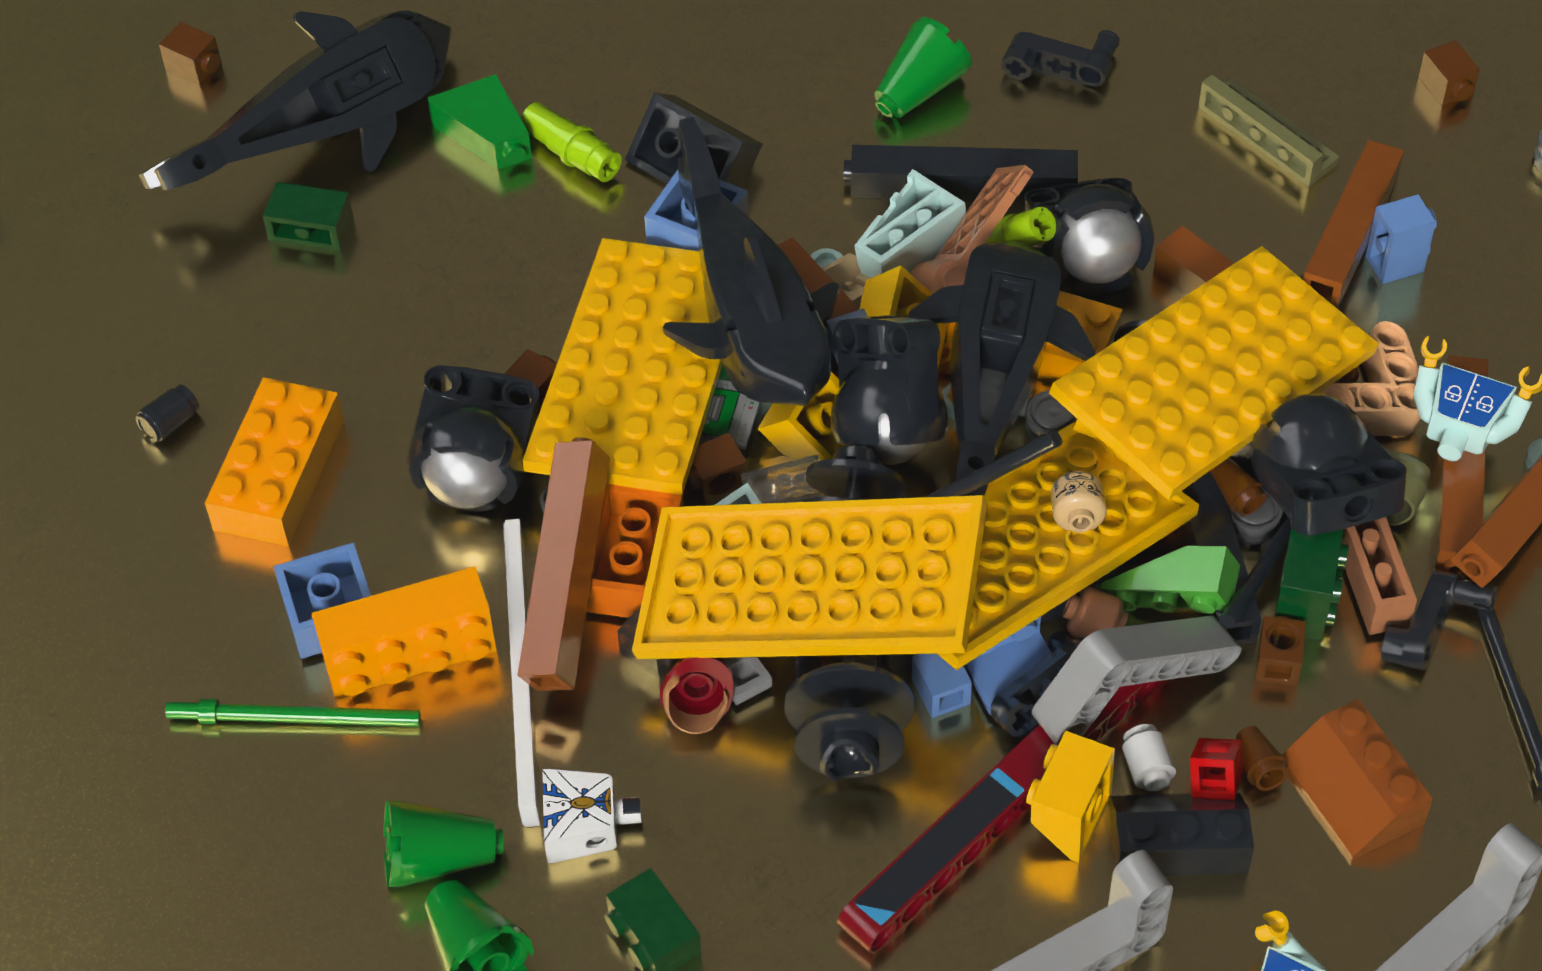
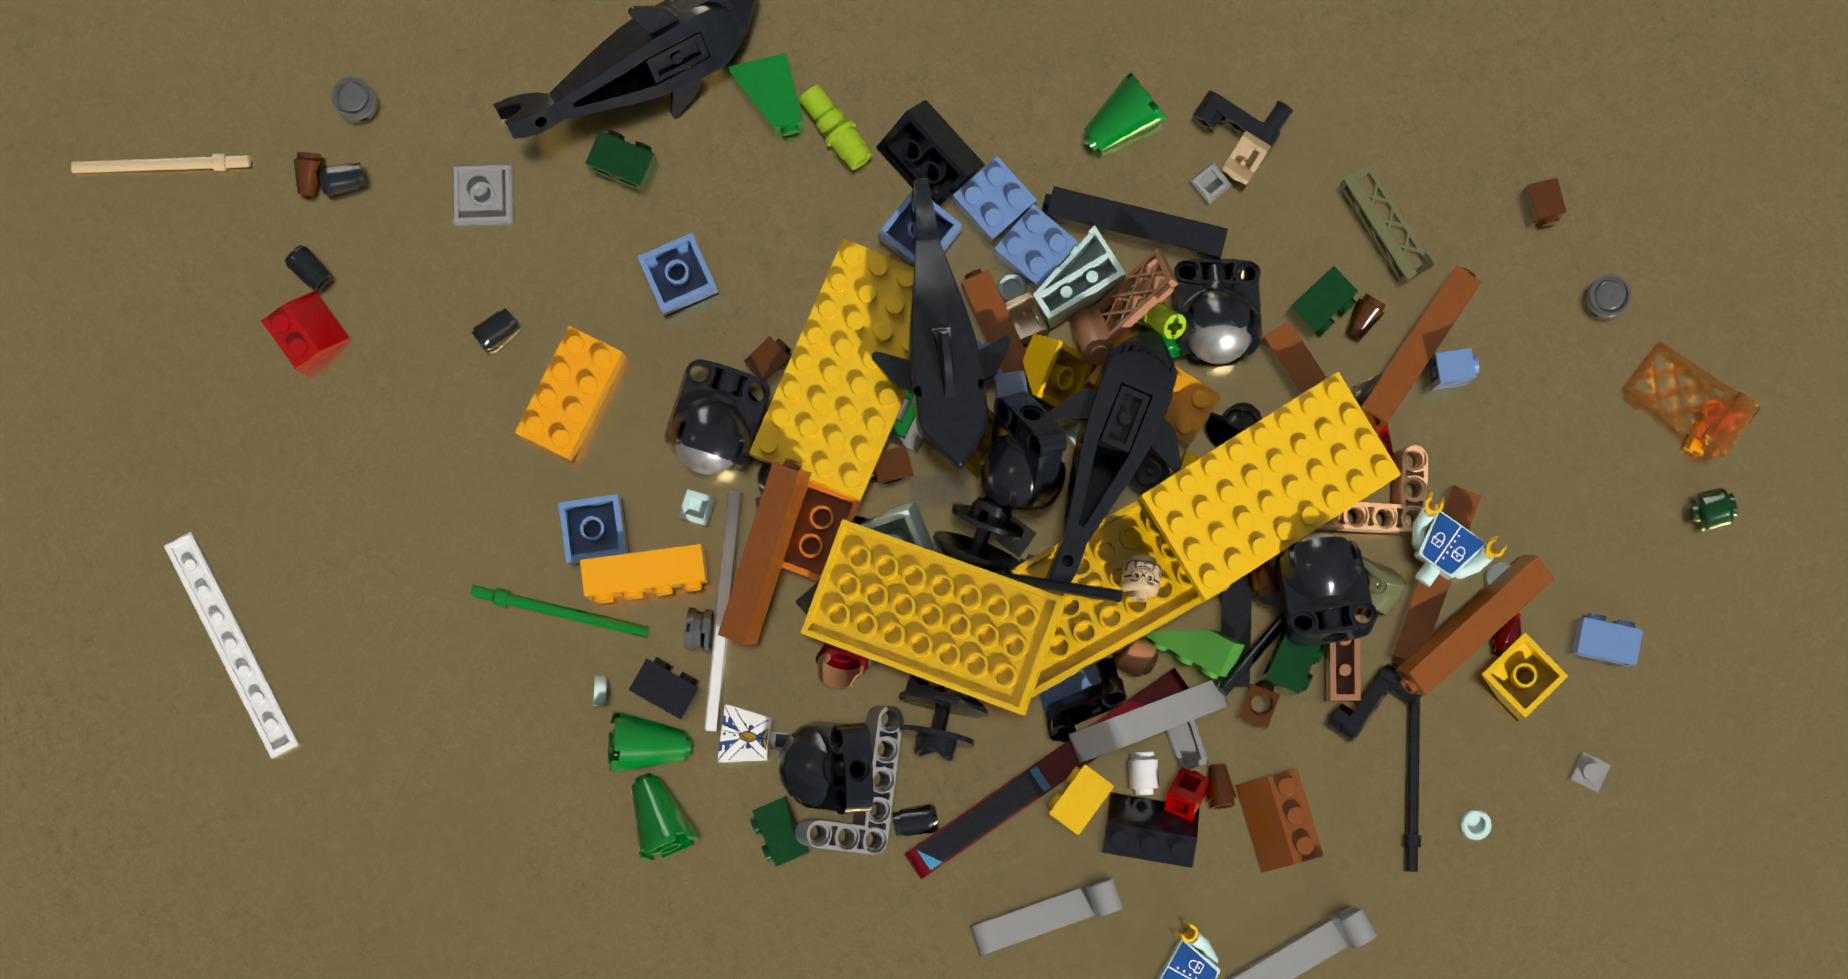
camera: 10 degrees right, 30 degrees up
none -> light grey tile [452,164,514,226]
none -> light aqua tile [593,676,607,706]
none -> black brick [629,657,701,720]
none -> medium blue brick [637,233,718,316]
none -> light aqua tile [678,489,716,527]
none -> dark grey wheel [684,607,714,651]
none -> black piece [778,721,874,815]
none -> light grey beam [795,705,903,855]
none -> black piece [892,804,939,836]
none -> medium blue brick [952,156,1037,245]
none -> medium blue brick [994,204,1079,291]
none -> light grey tile [1166,719,1209,770]
none -> light grey tile [1189,162,1232,204]
none -> tan bracket [1222,131,1271,185]
none -> dark green brick [1287,266,1359,336]
none -> reddish brown cone [1346,293,1386,340]

